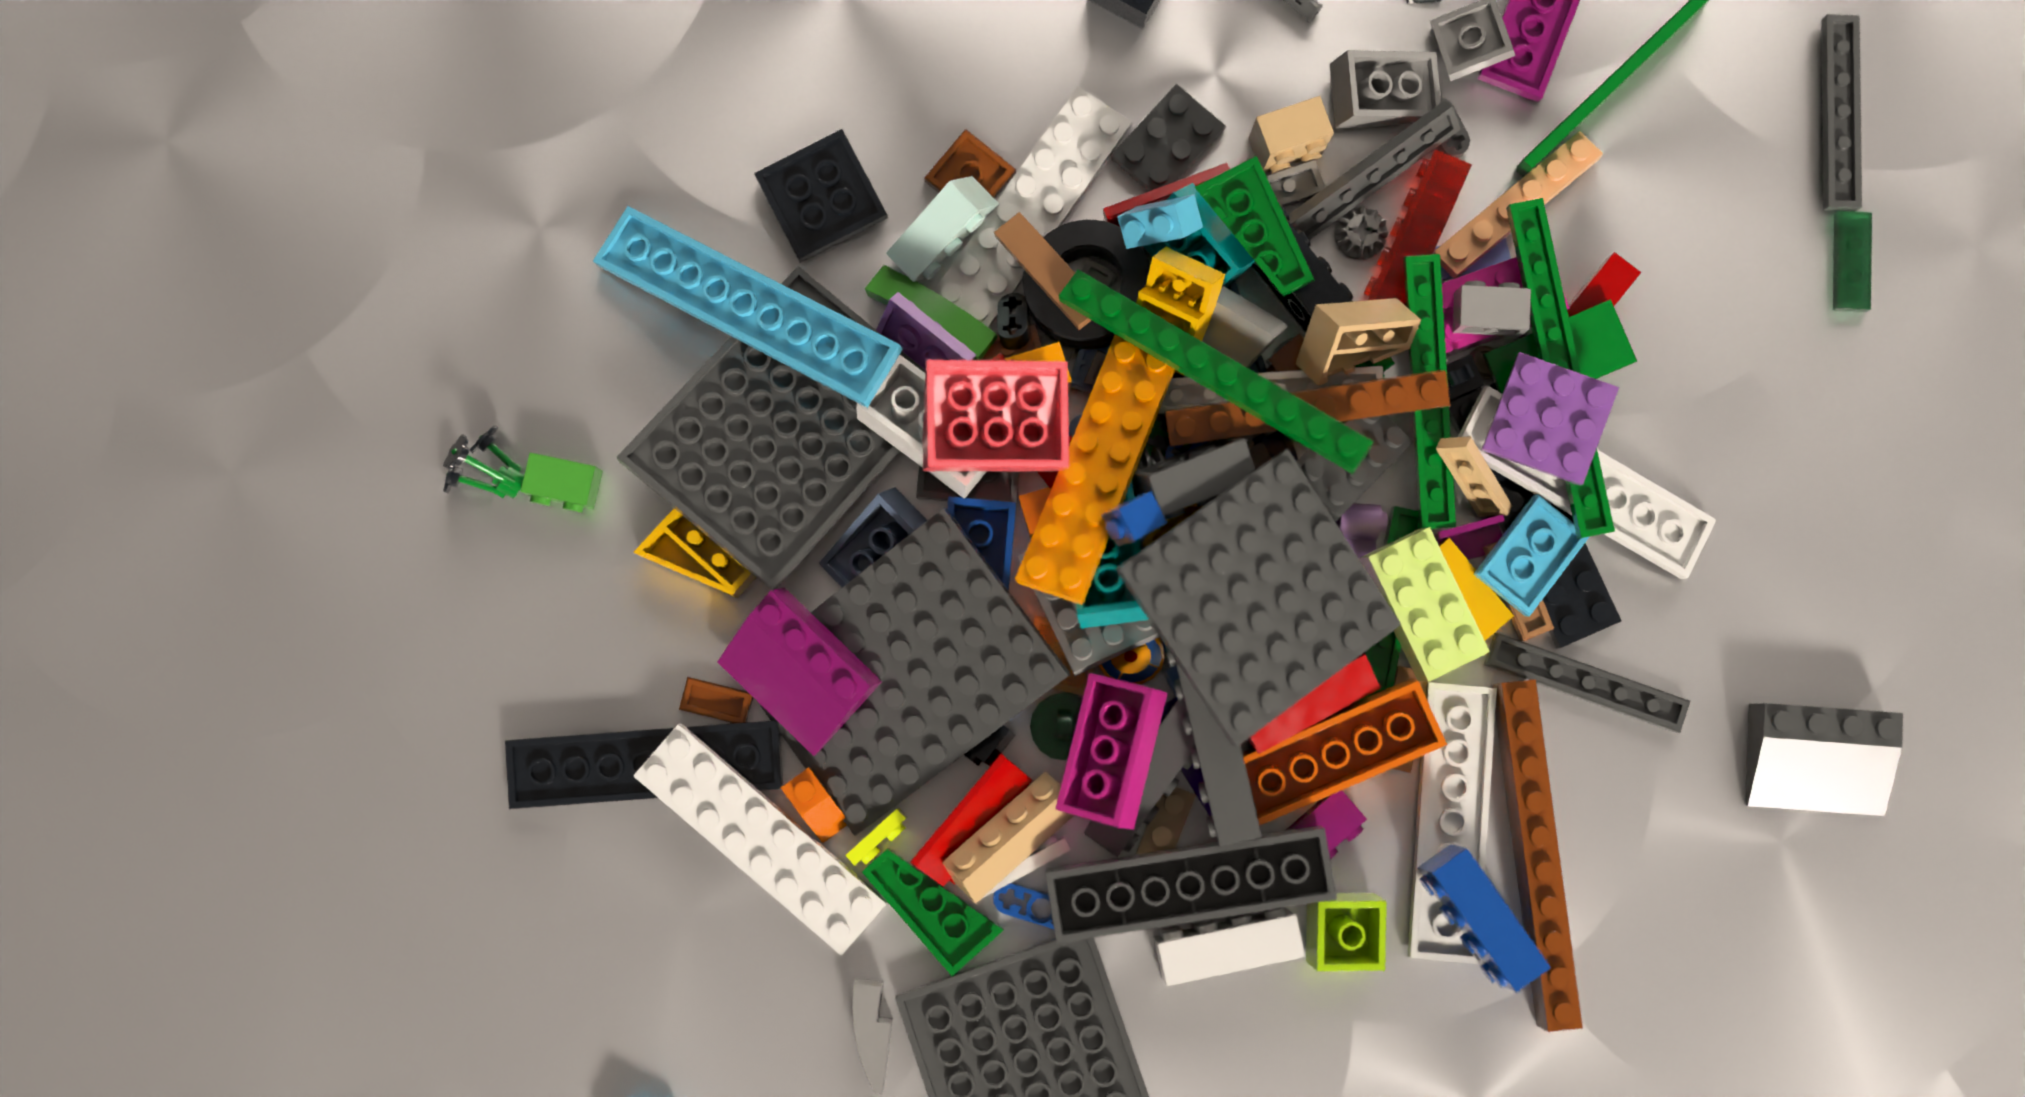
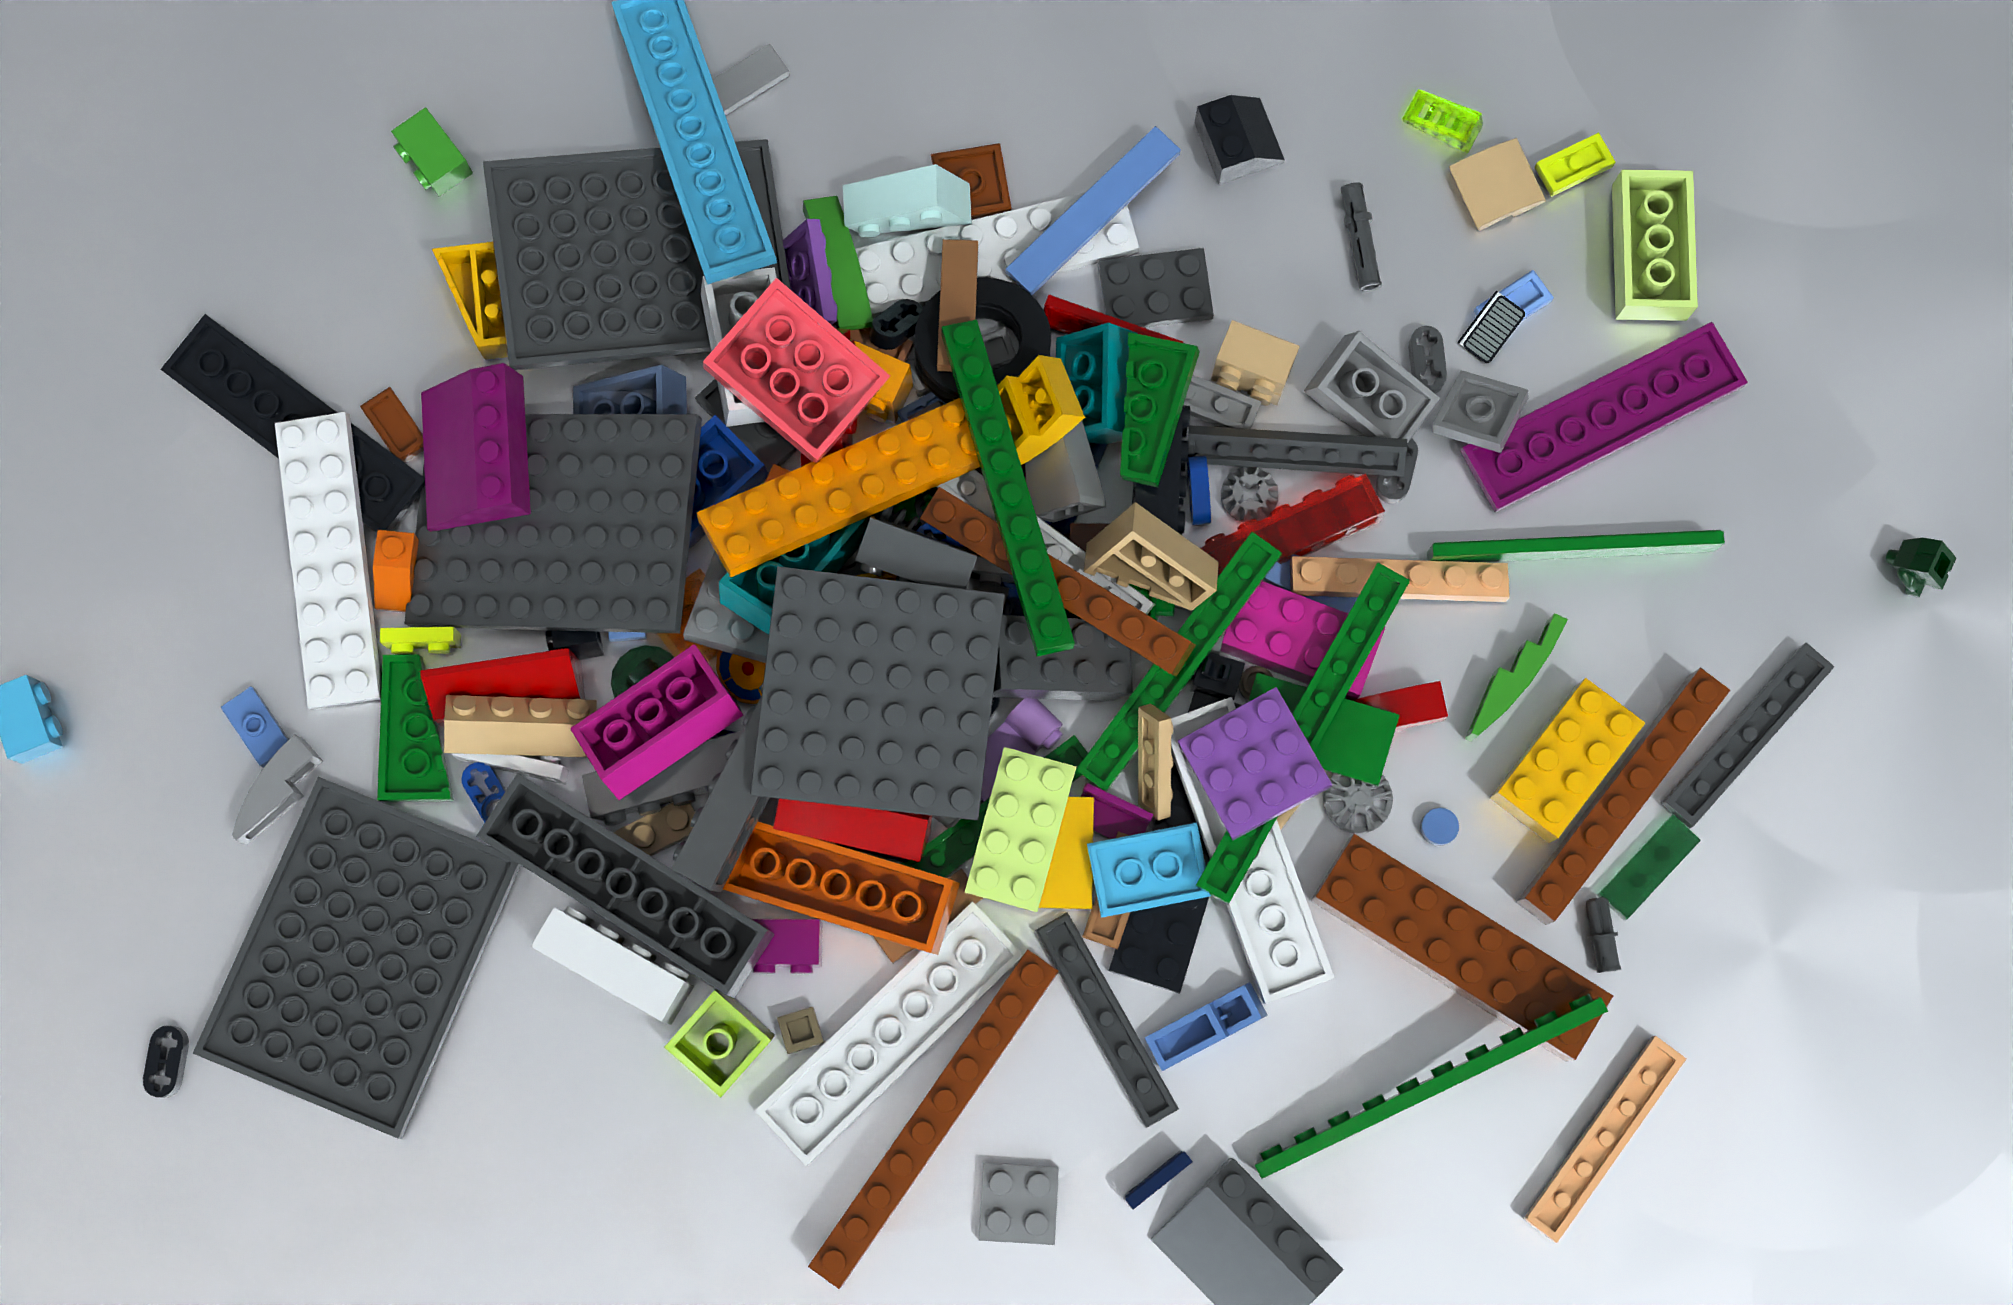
camera: 40 degrees right, 5 degrees down
plant [443,425,524,499] -> none
black plate [754,129,888,263] -> none
blue brick [1102,491,1167,546] -> none
medium azure brick [1117,194,1203,249] -> none
blue brick [1417,844,1551,992] -> none
light grey brick [1453,281,1531,337] -> none
none -> medium blue plate [221,686,289,768]
none -> light grey tile [712,44,790,116]
none -> dark tan plate [777,1007,824,1054]
none -> light grey plate [979,1163,1059,1245]
none -> medium blue tile [1006,126,1181,295]
none -> dark blue tile [1123,1151,1193,1210]
none -> medium blue slope [1145,982,1268,1071]
none -> blue beam [1187,455,1211,525]
none -> green plate [1255,993,1608,1179]
none -> dark orange brick [1311,834,1614,1061]
none -> light grey wheel [1323,774,1393,834]
none -> dark grey beam [1408,326,1447,394]
none -> medium blue tile [1420,808,1459,846]
none -> bright green slope [1465,613,1568,742]
none -> yellow brick [1490,678,1645,843]
none -> dark orange brick [1516,667,1730,925]
none -> light nougat plate [1523,1036,1687,1243]
none -> dark grey axle [1586,897,1621,973]

